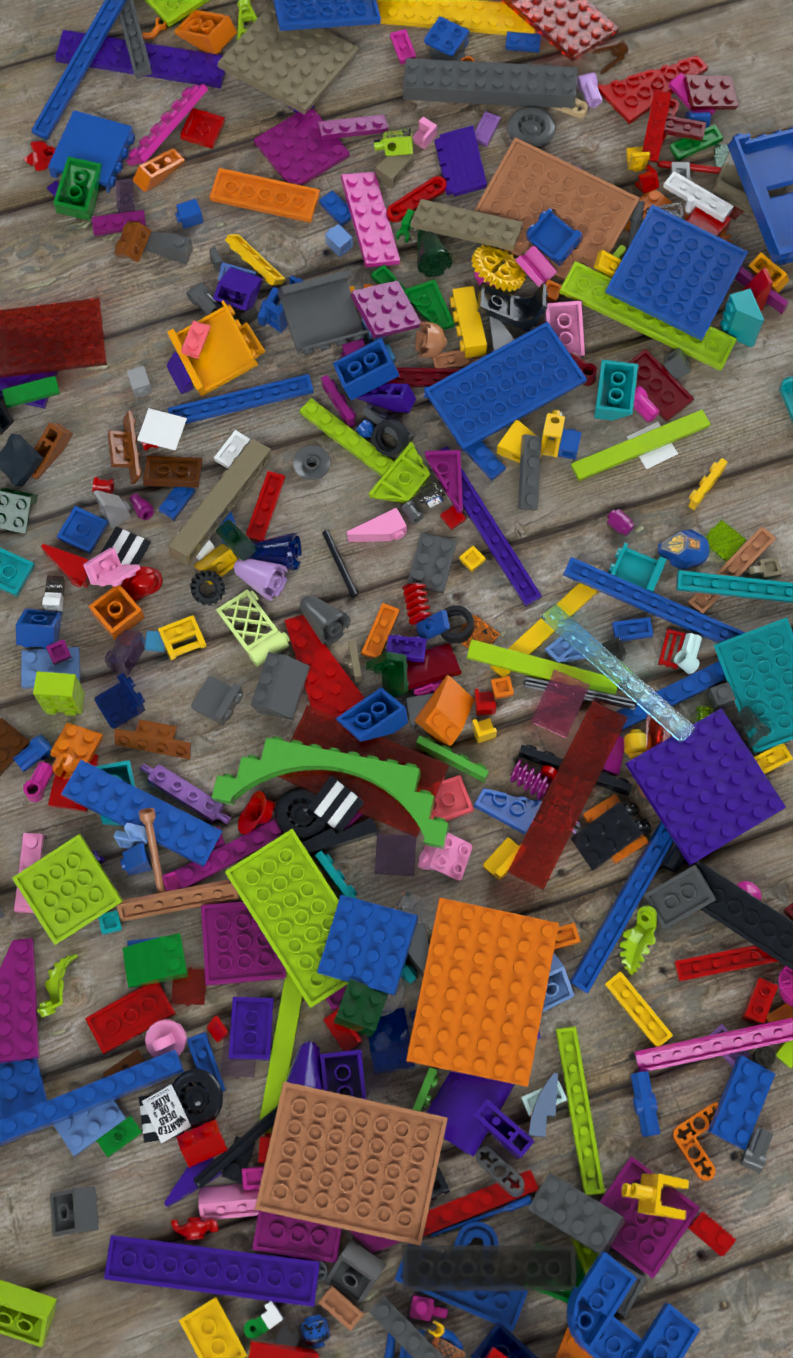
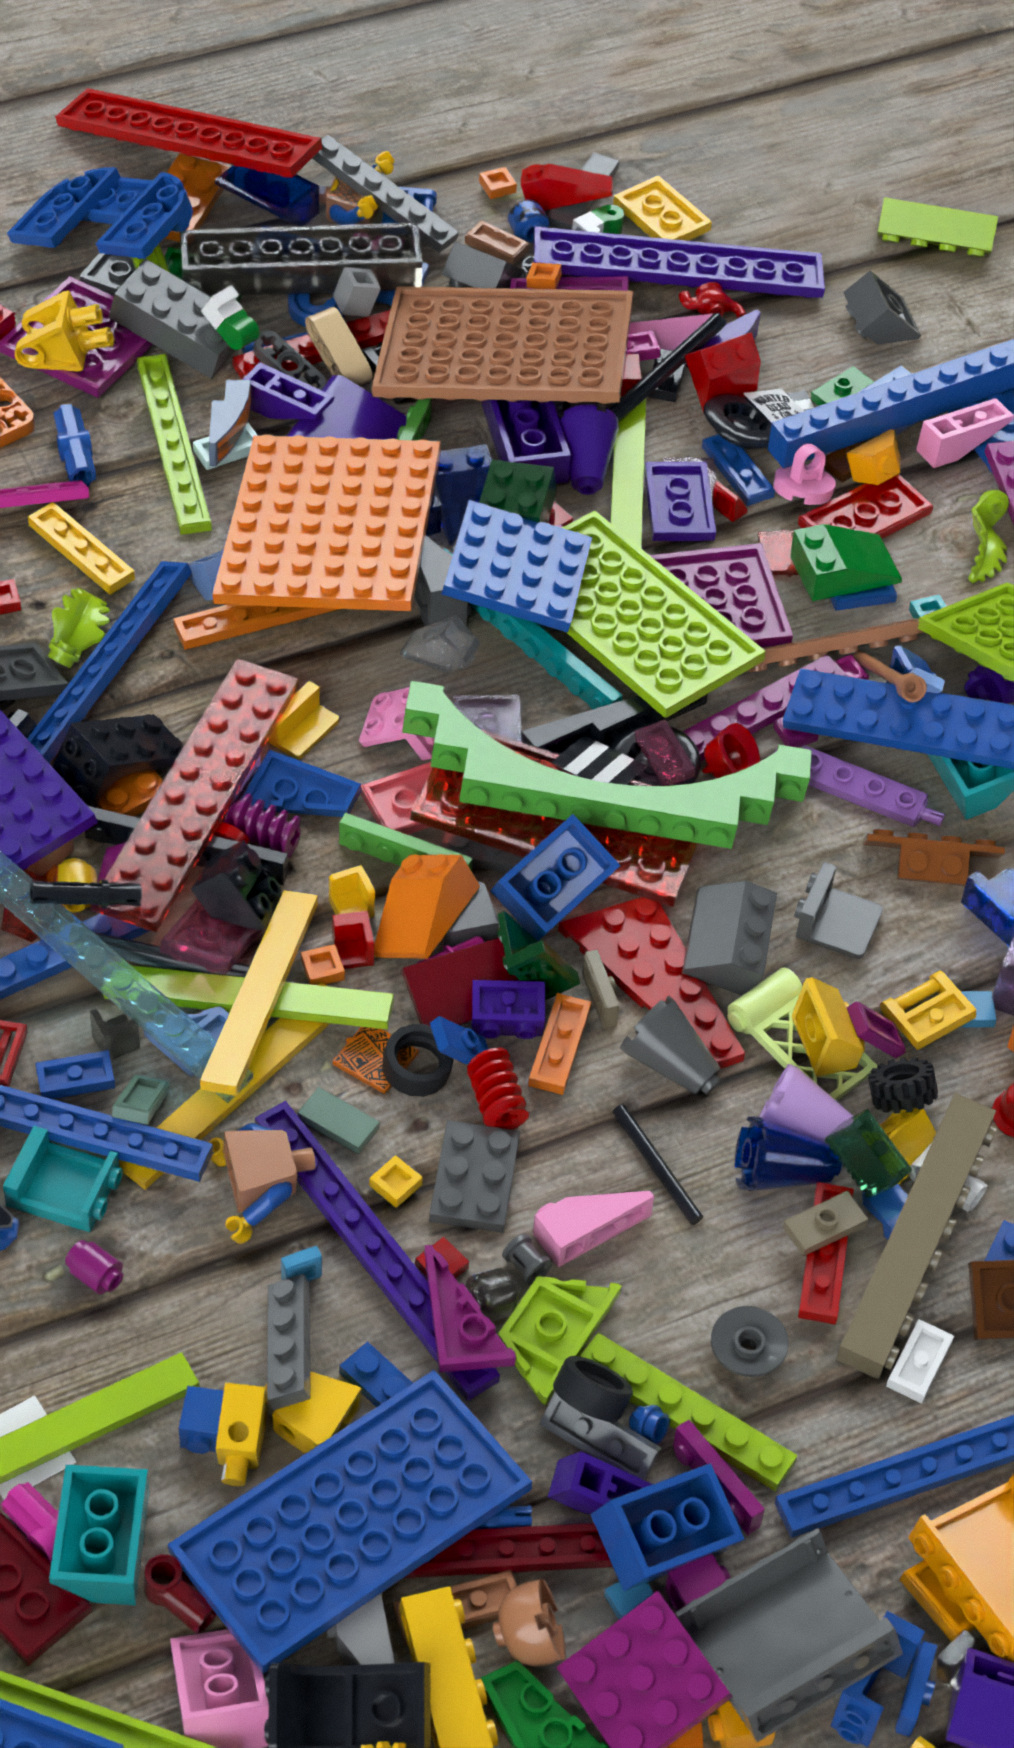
camera: 170 degrees right, 20 degrees down
none -> black pin [30,879,142,908]
none -> sand green tile [112,1074,169,1125]
none -> black slope [191,840,282,931]
none -> yellow tile [200,890,318,1096]
none -> leg [201,285,260,350]
none -> nougat torso [209,1123,315,1244]
none -> dark azure tile [281,1245,322,1281]
none -> sand green tile [297,1087,380,1155]
none -> tan beam [305,307,373,386]
none -> light grey brick [333,267,381,317]
none -> orange plate [526,262,562,289]
none -> clear pink plate [635,719,695,786]
none -> dark tan plate [783,1191,868,1256]
none -> yellow slope [791,977,865,1077]
none -> magenta tile [846,1001,906,1059]
none -> light orange slope [847,429,901,485]
none -> bright pink slope [916,398,1014,468]

